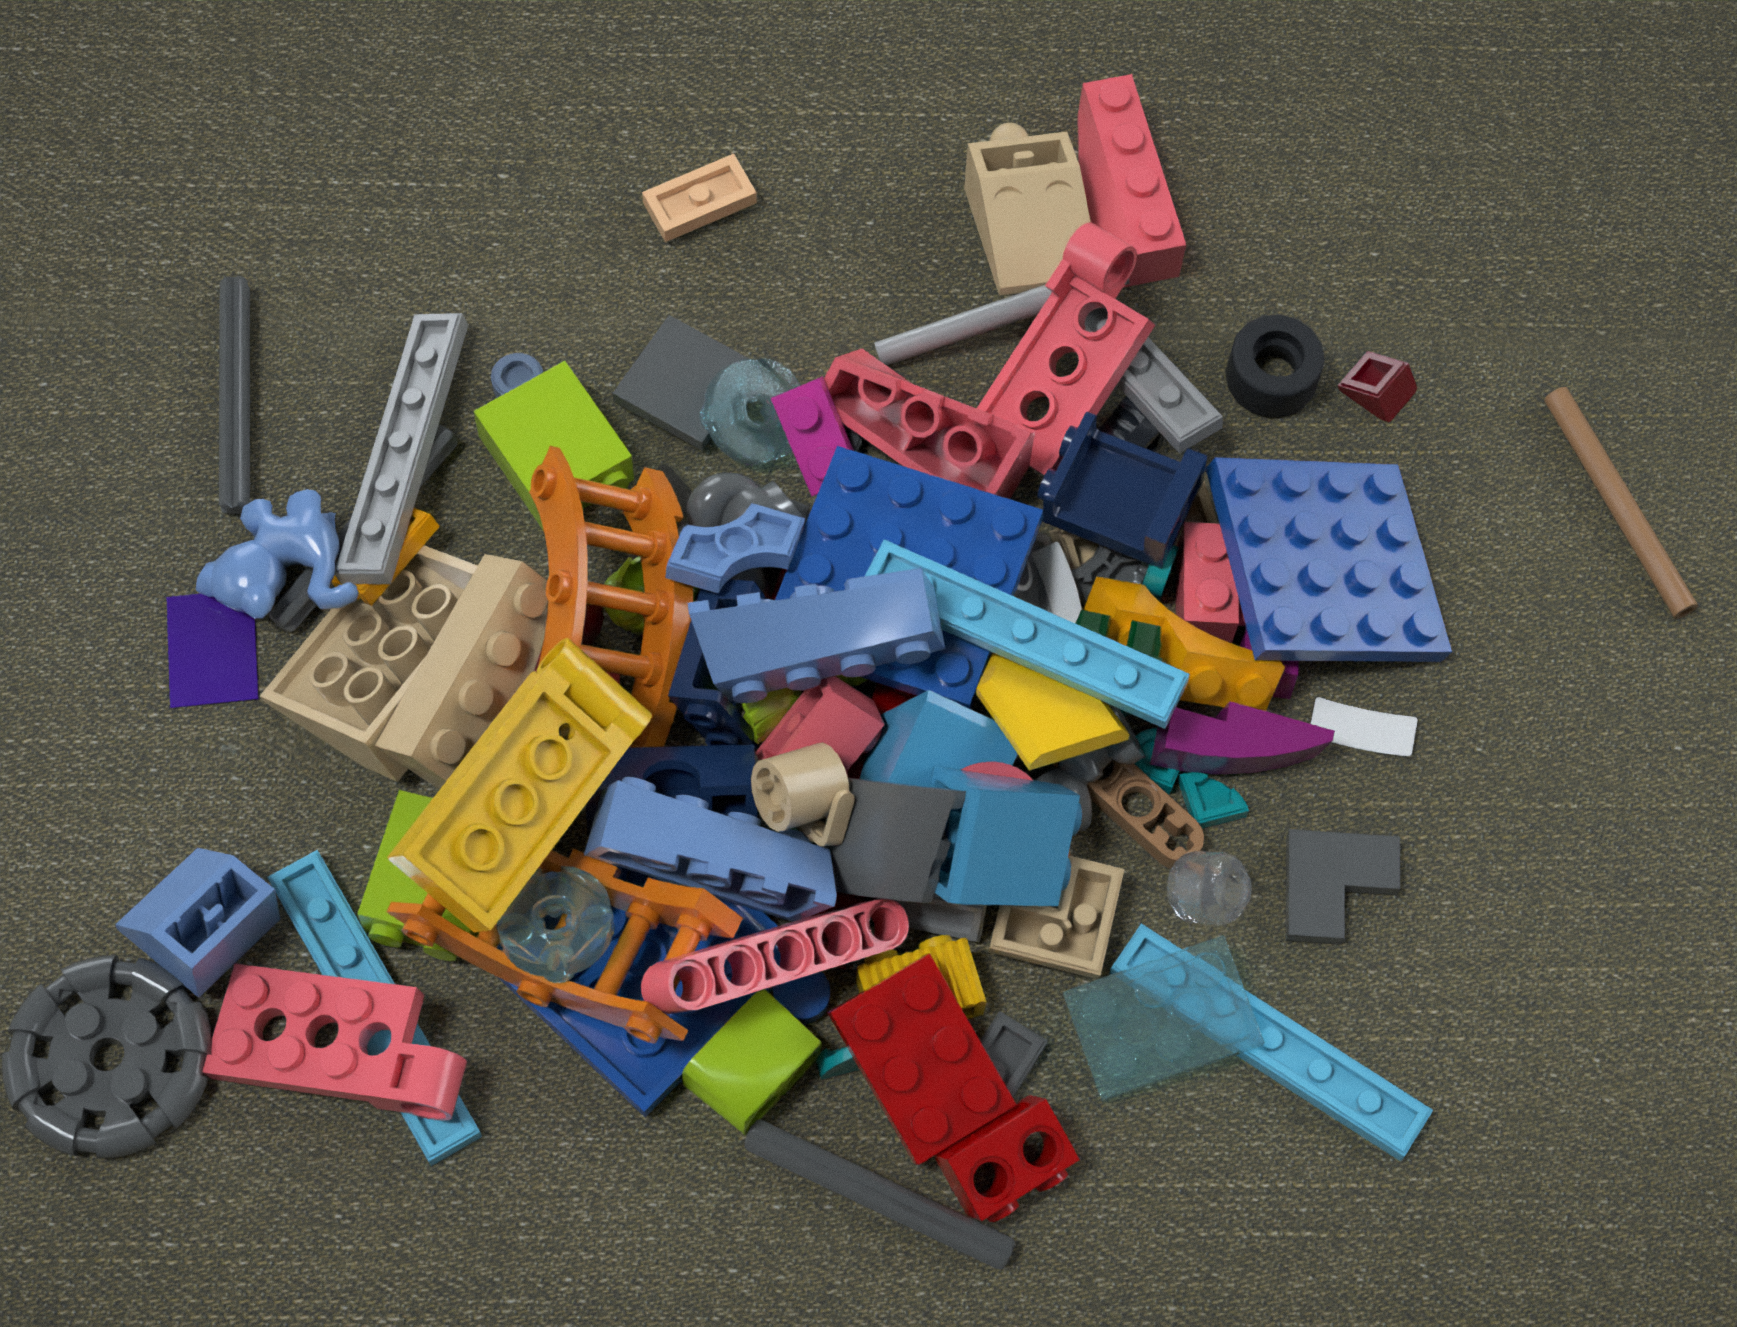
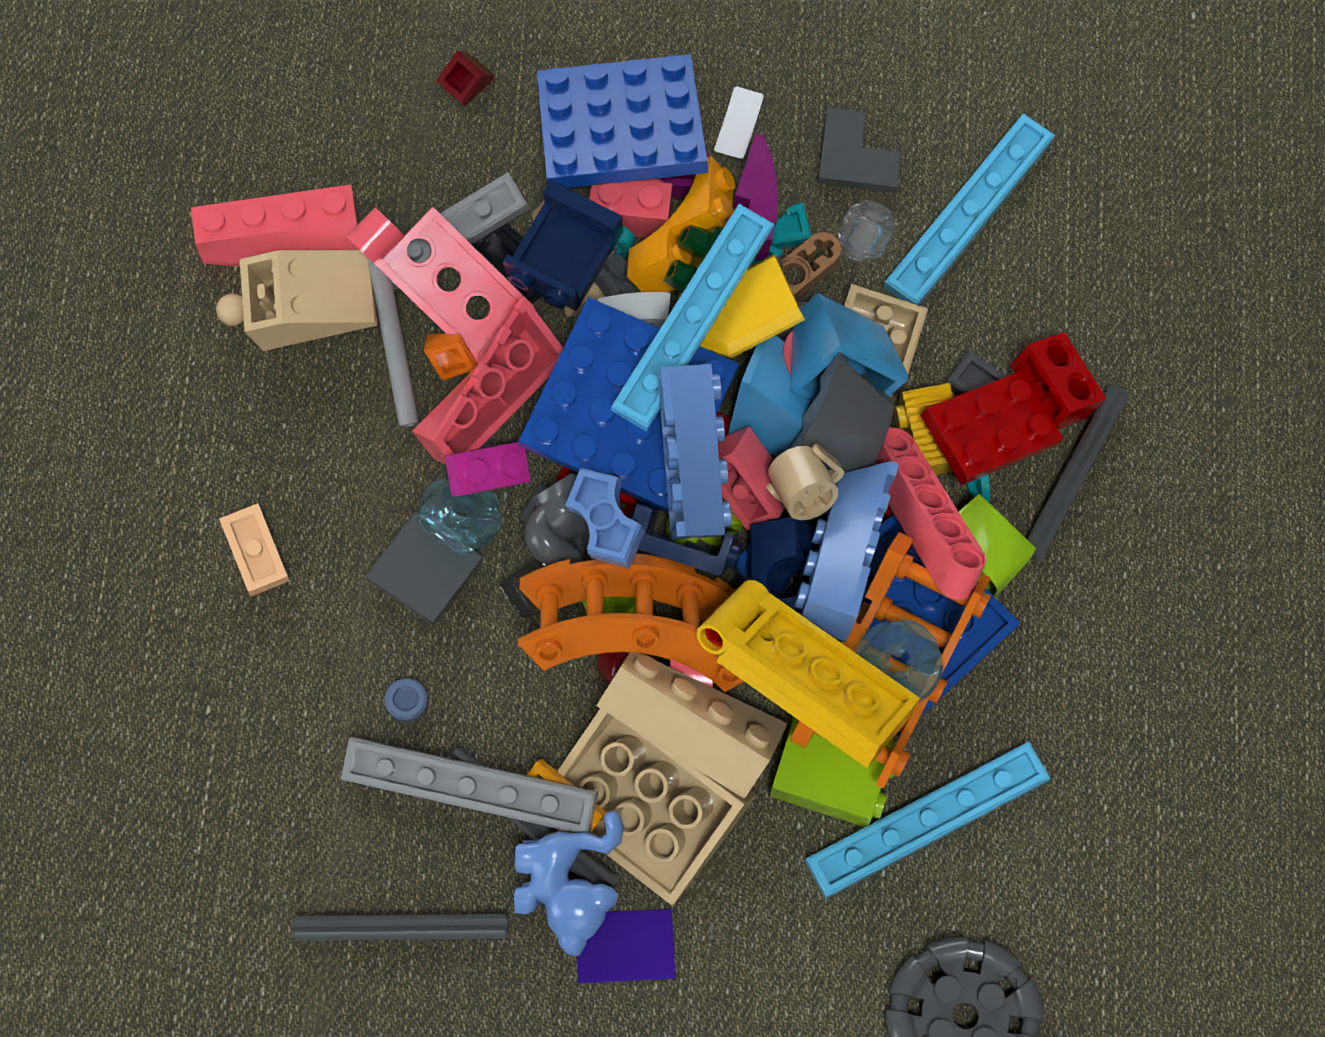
camera: 85 degrees left, 5 degrees up
medium blue slope [115,848,280,997] -> none
coral hinge [202,964,467,1121] -> none
lime brick [474,361,634,531] -> none
clear light blue plate [1062,935,1265,1102] -> none
black tyre [1225,314,1325,418] -> none
none -> orange slope [424,333,478,381]

